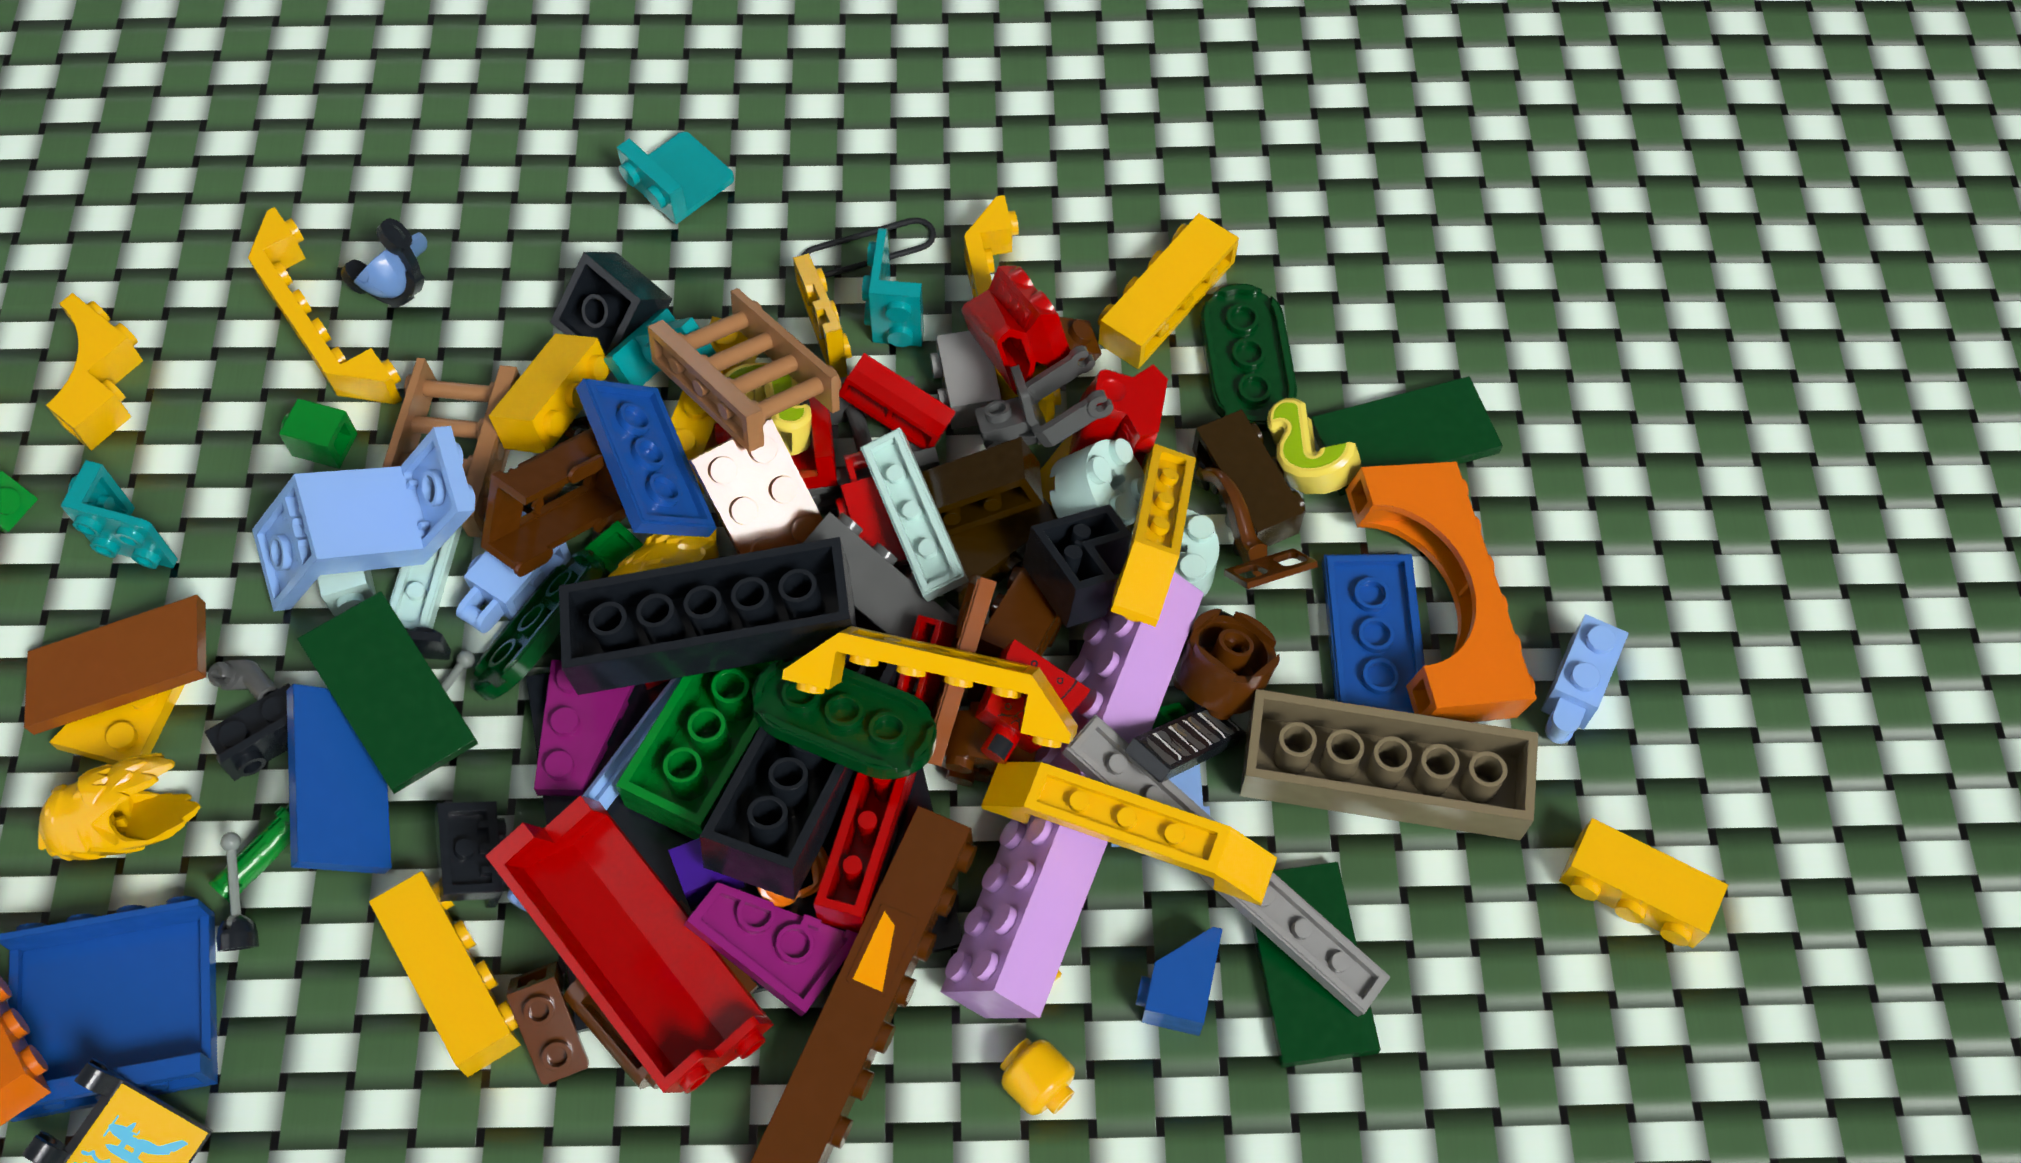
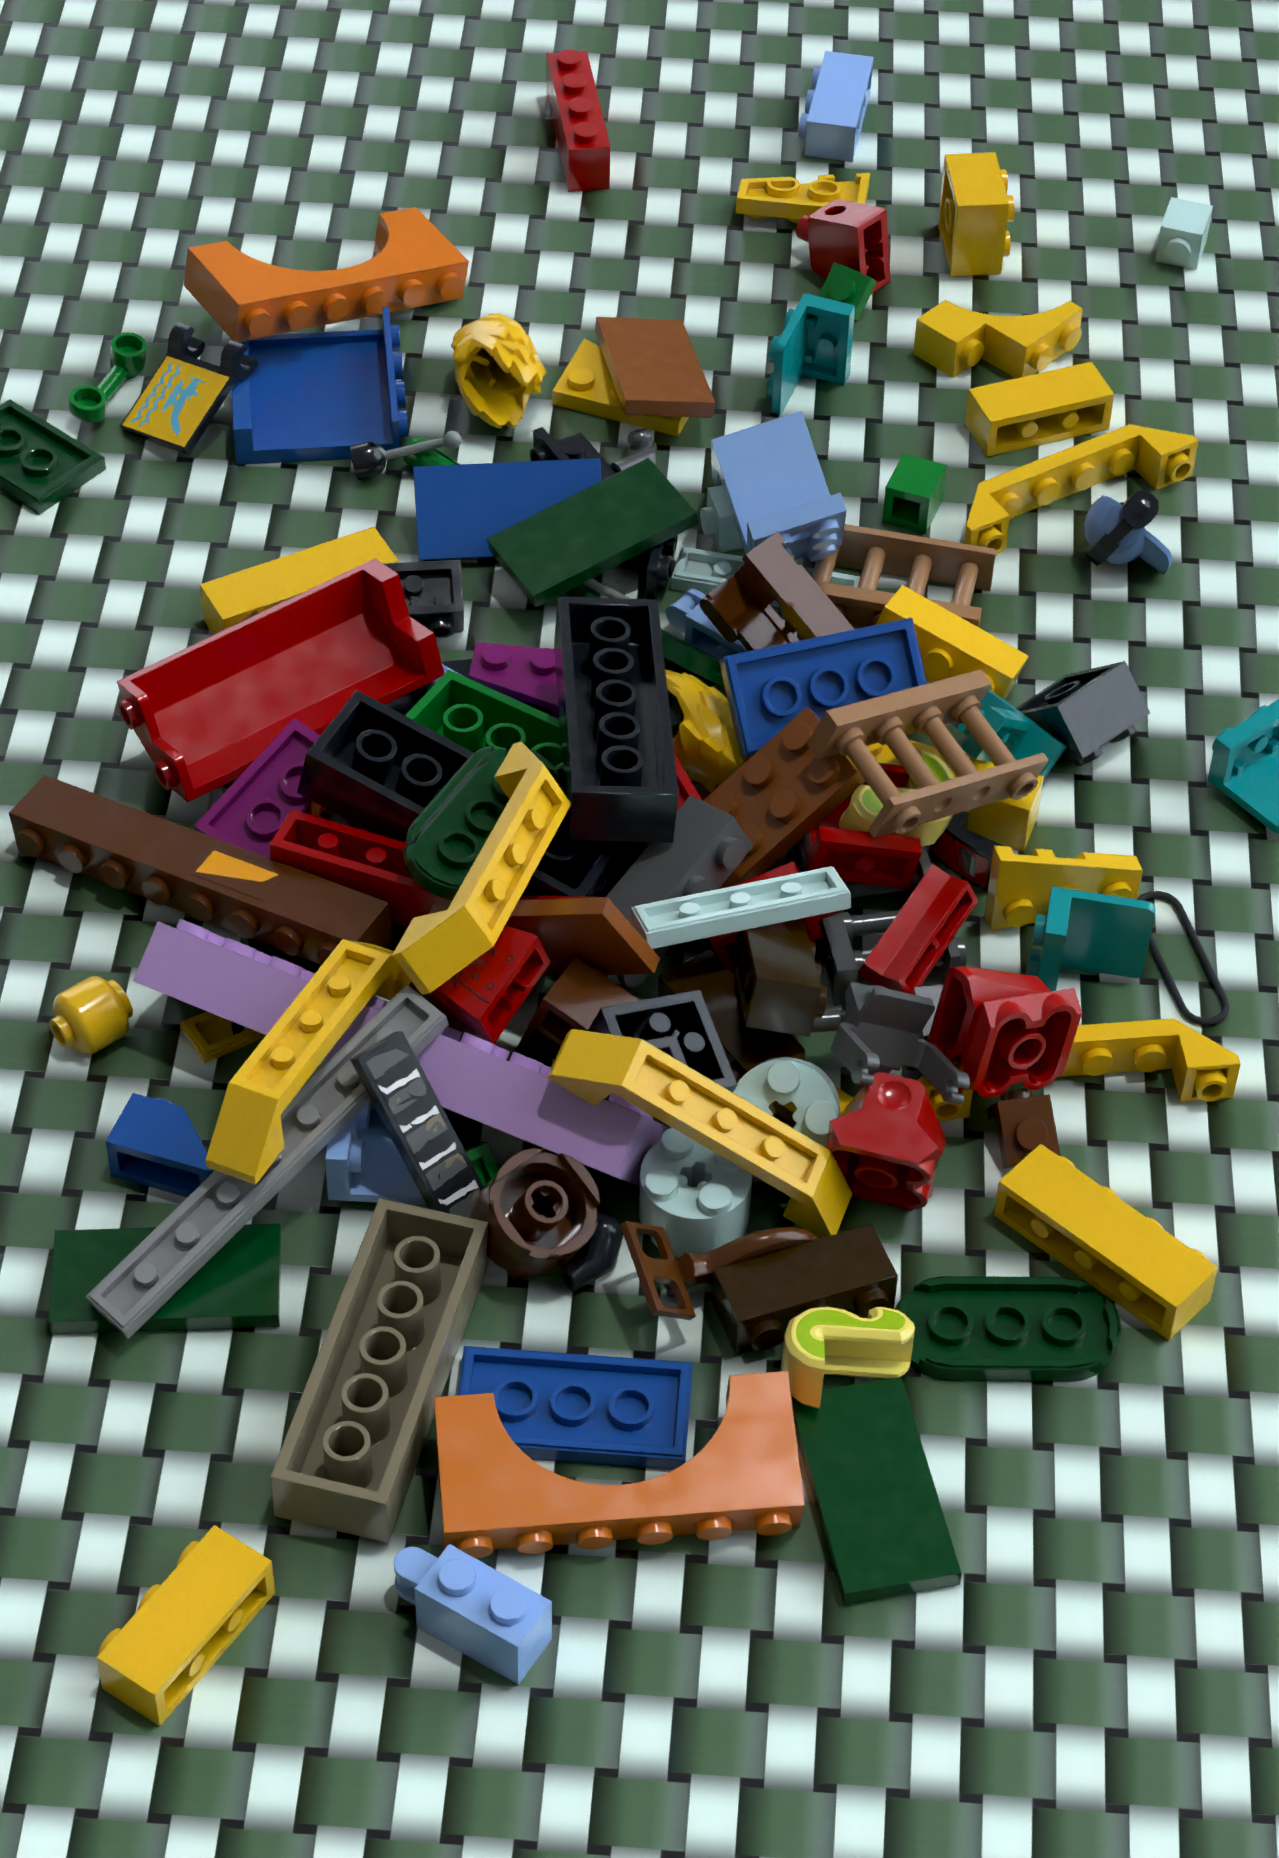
camera: 95 degrees right, 15 degrees down
none -> yellow brick [965,361,1114,457]

